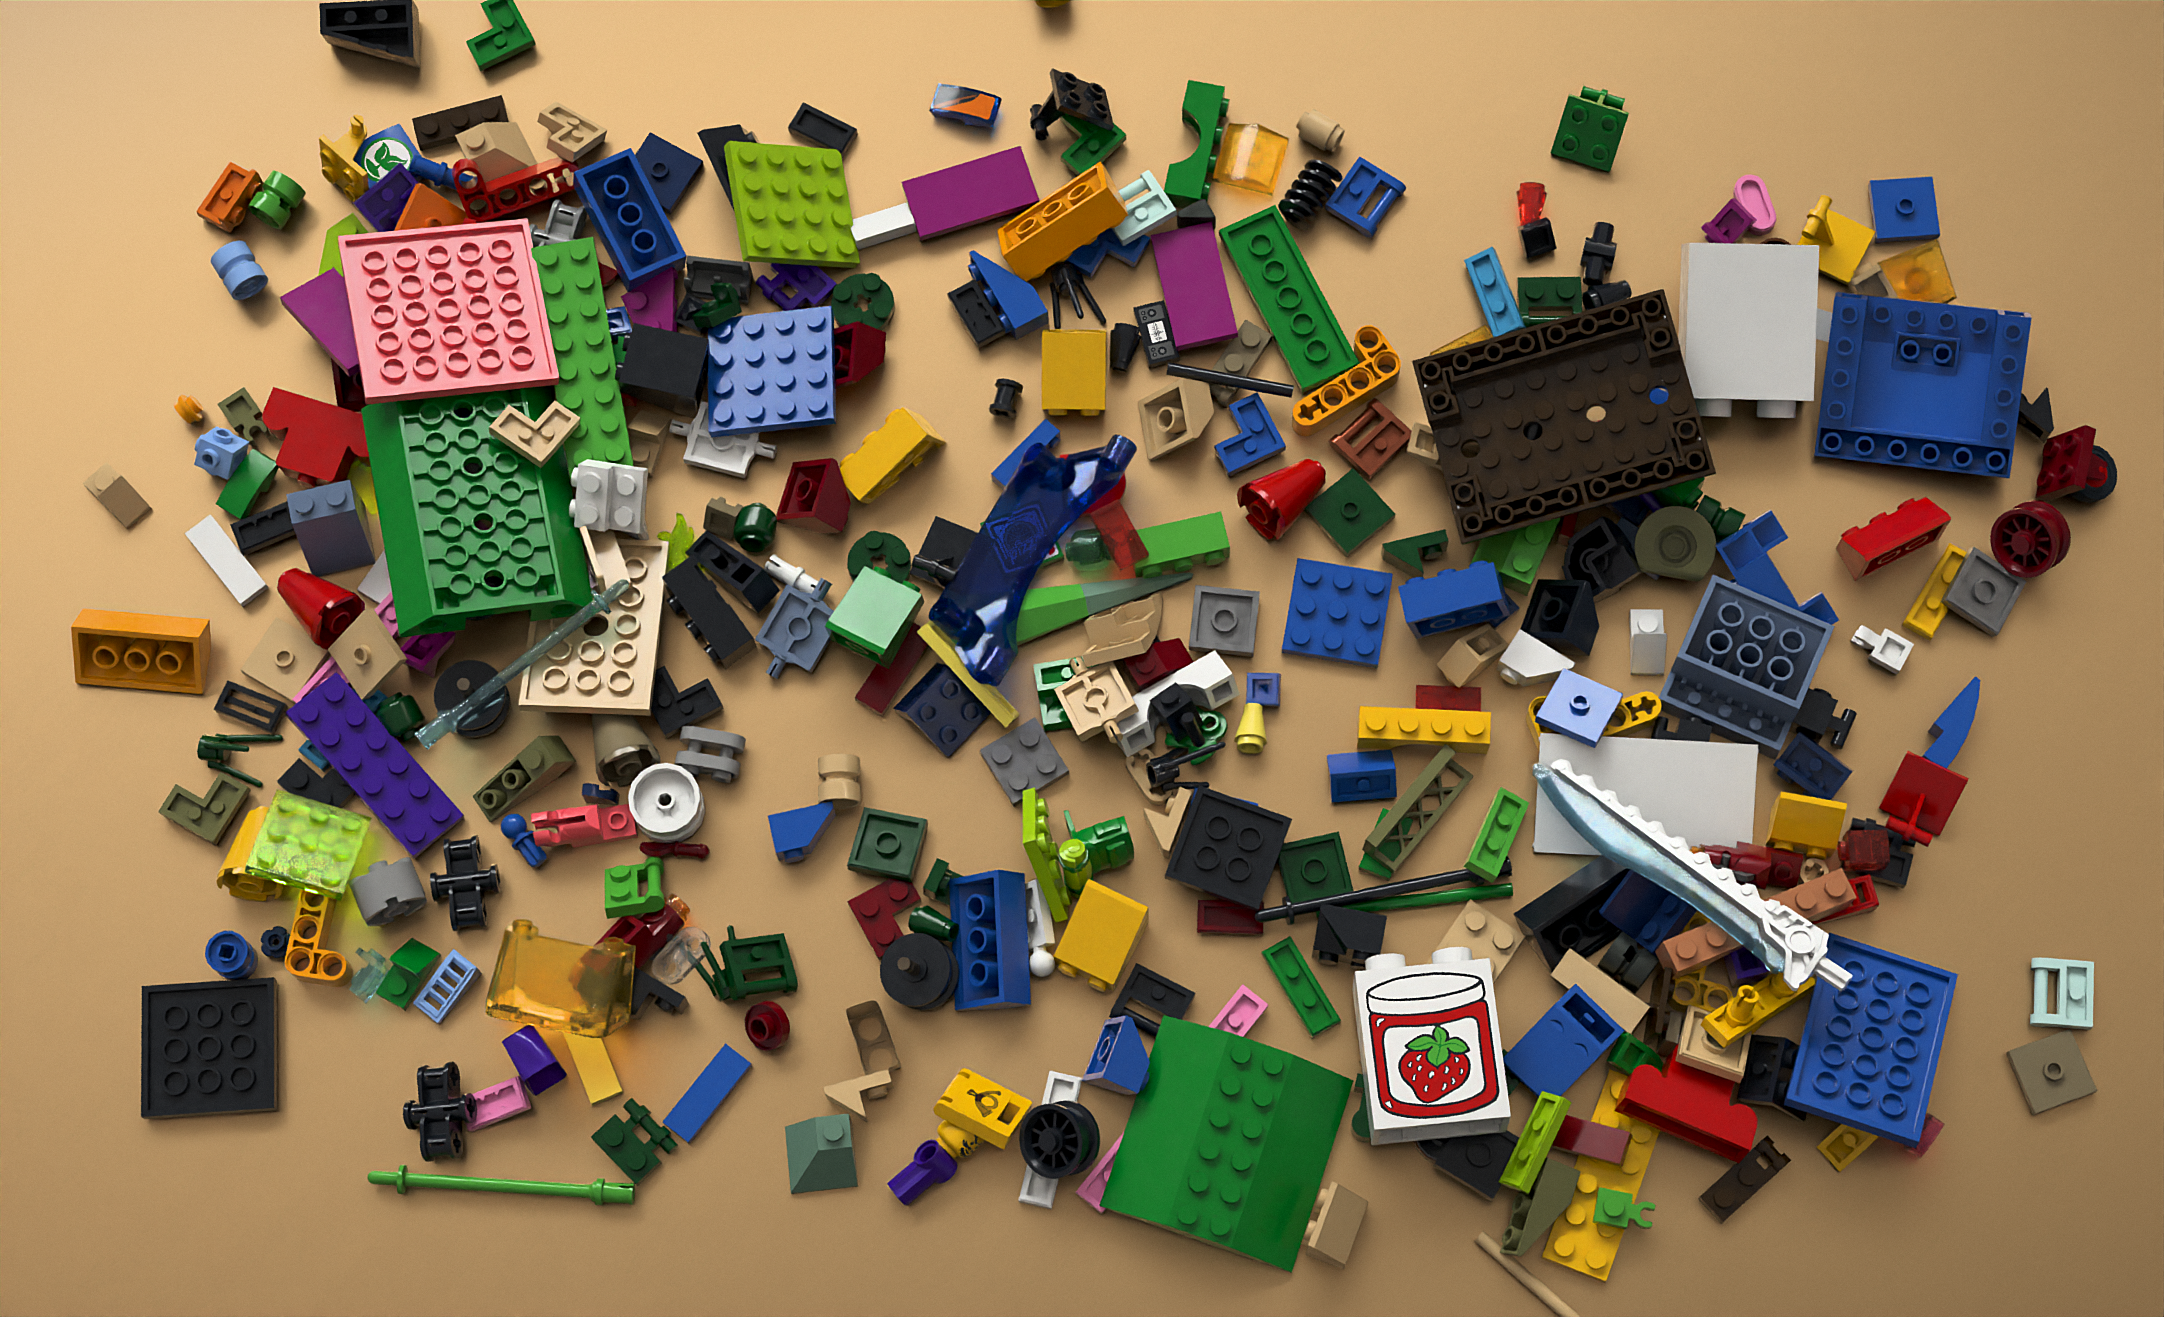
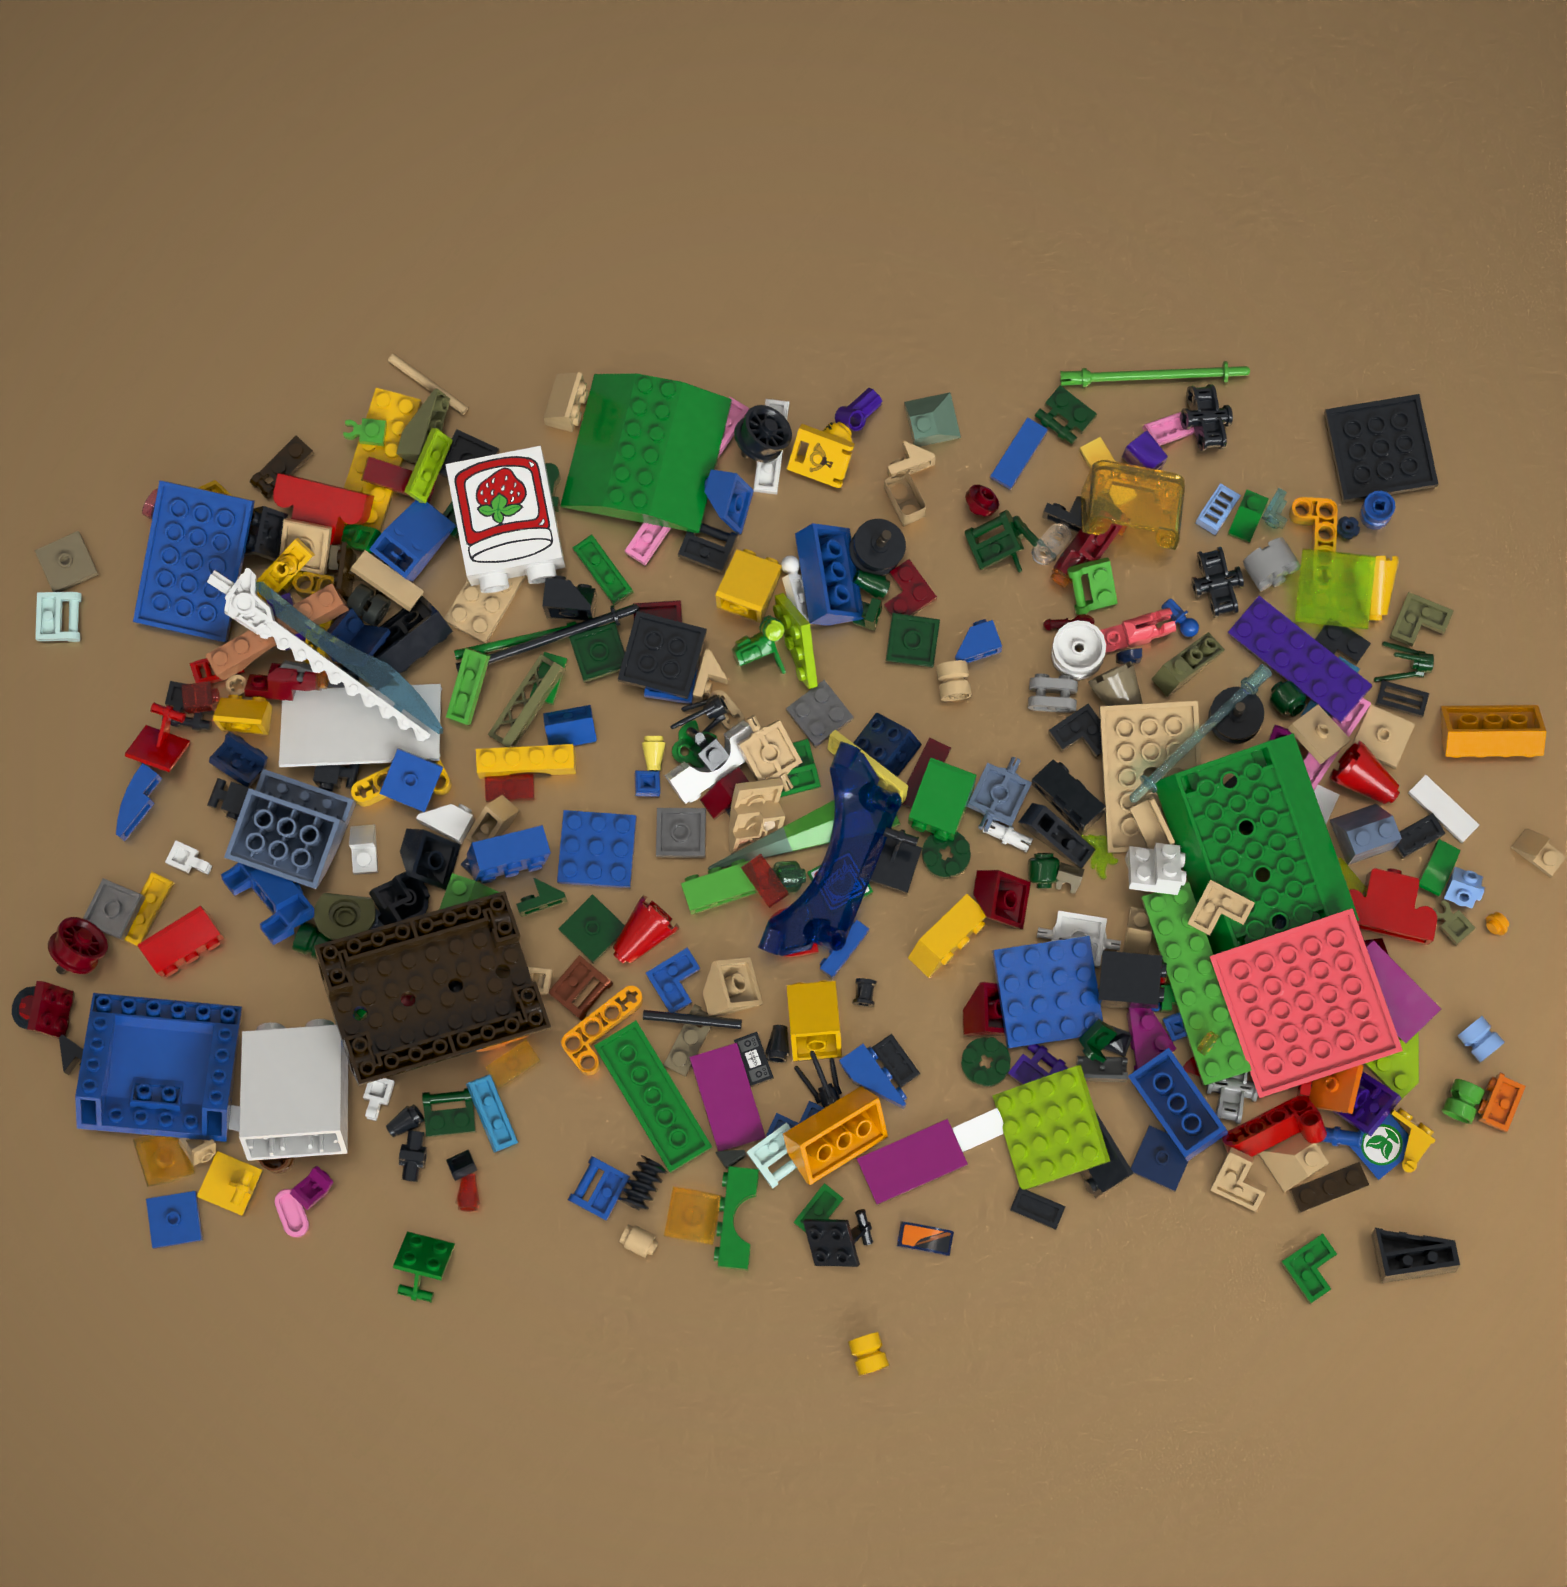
camera: 175 degrees right, 5 degrees up
none -> clear yellow tile [1197,1031,1219,1056]

